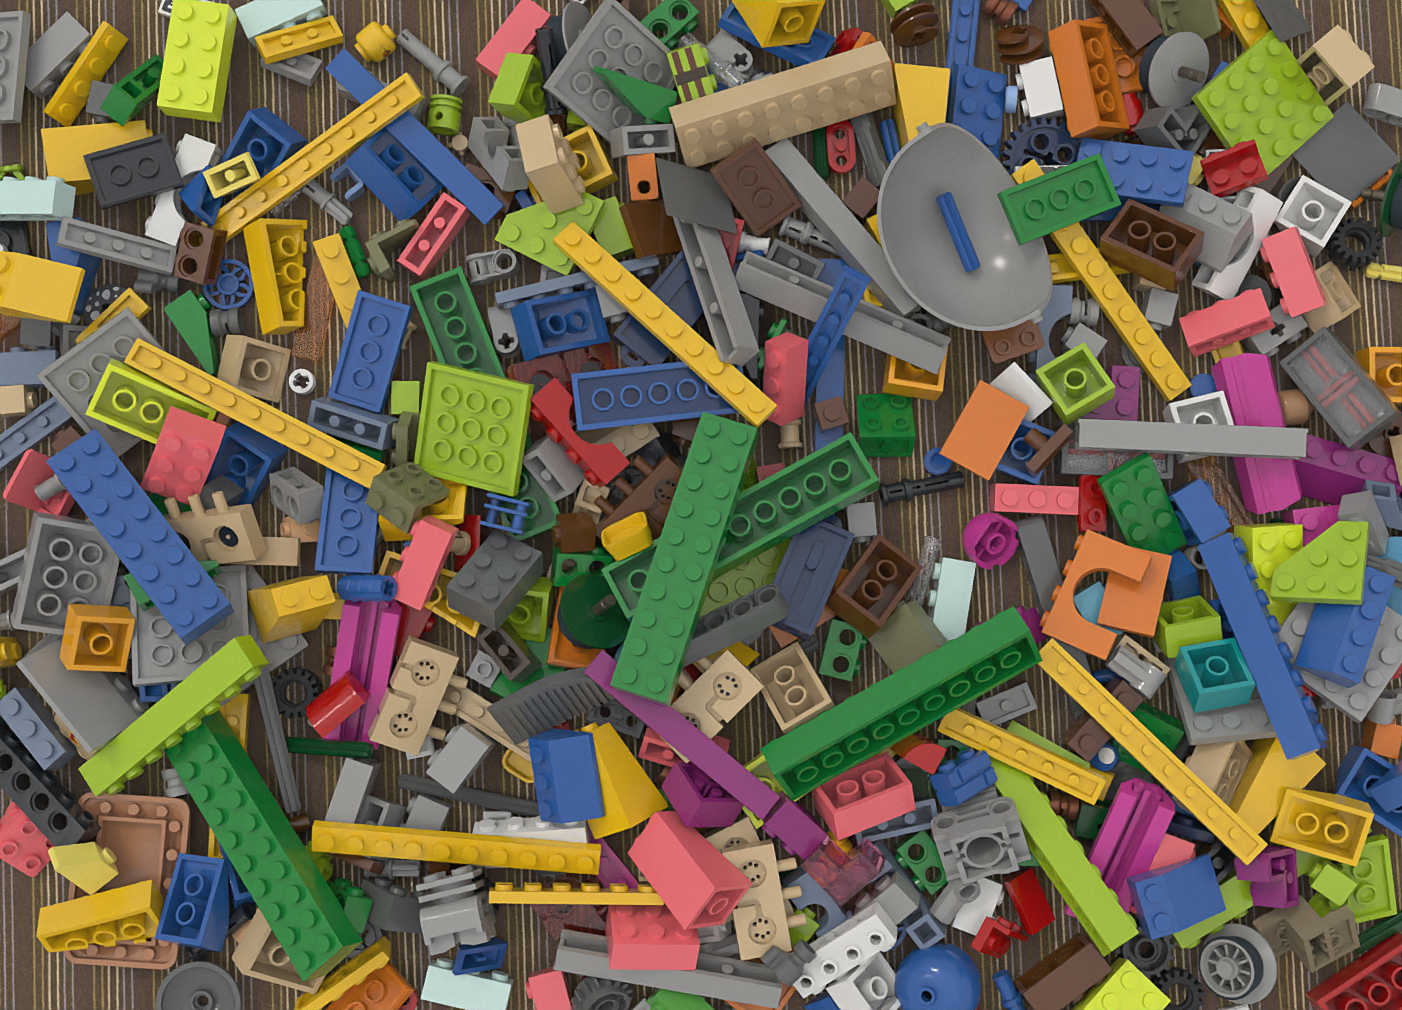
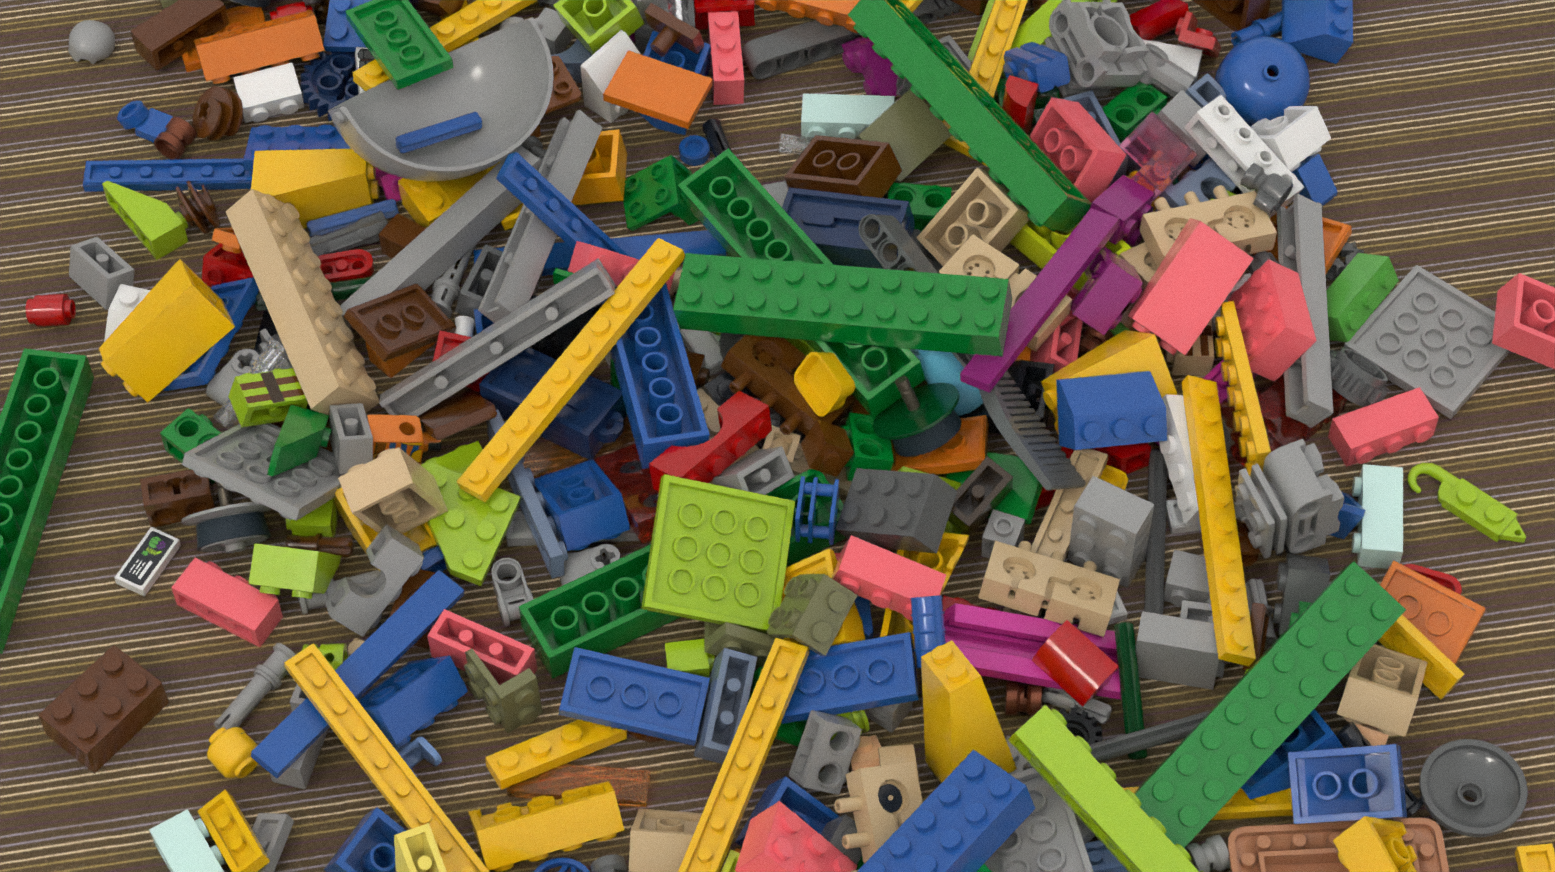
camera: 90 degrees left, 30 degrees down
white bush [289,369,316,395] -> none
light grey axle [302,179,354,225] -> none
green axle [339,226,371,279] -> none
black pin [535,26,569,115] -> none
light grey brick [595,285,630,324] -> none
dark grey sticker [655,157,738,235] -> none
reddish brown brick [812,396,849,434] -> none
dark pink cylinder [962,512,1018,570] -> none
light blue tile [1004,86,1018,114] -> none

